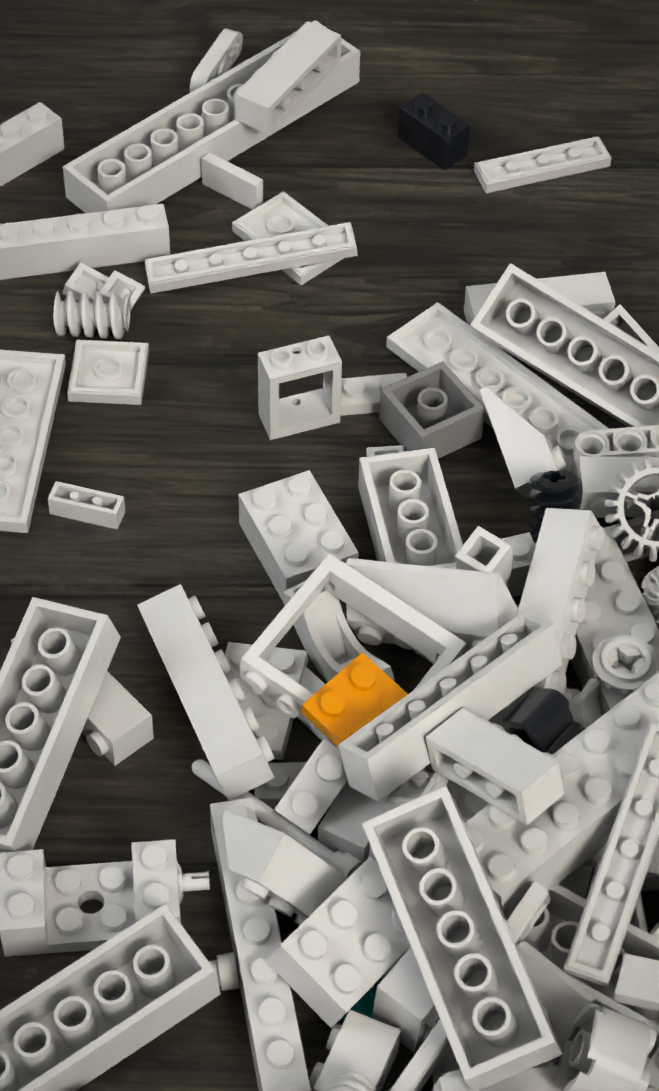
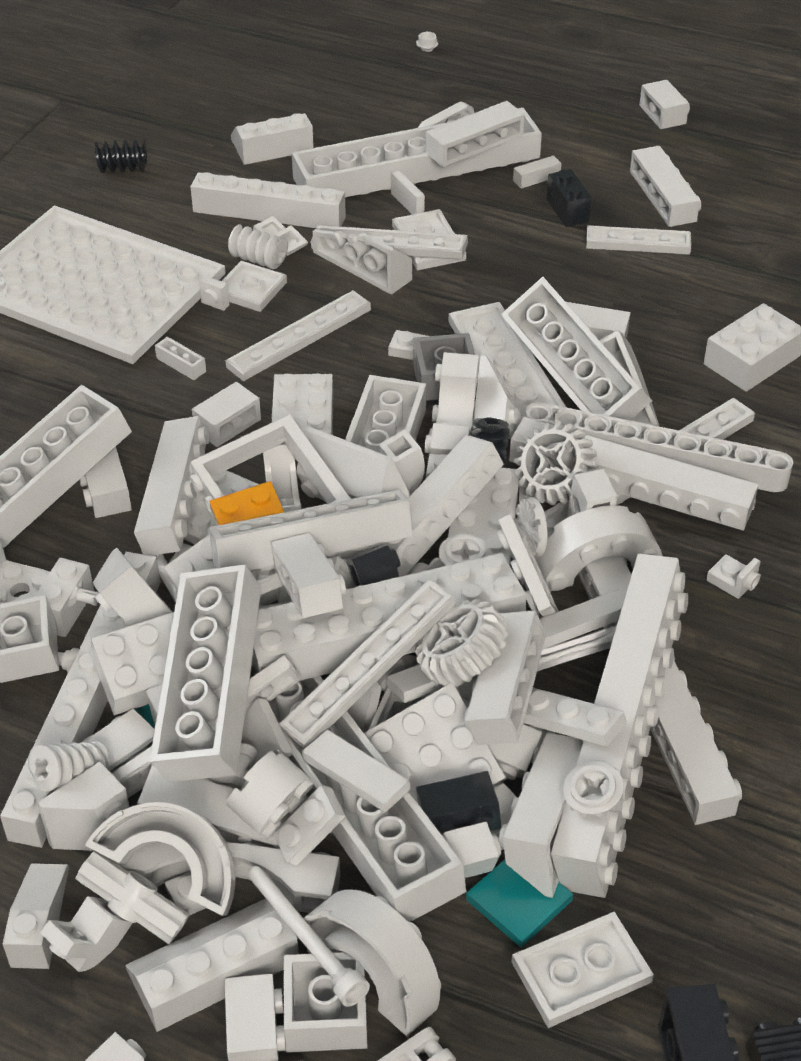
camera: 25 degrees right, 5 degrees down
white window [258,336,342,440] -> none
none -> white brick [192,382,261,447]
none -> white plate [199,276,230,311]
none -> white tile [226,291,371,381]
none -> white wedge [312,229,412,295]
none -> white brick [425,352,479,455]
none -> white piece [513,156,561,189]
none -> white brick [630,146,701,227]

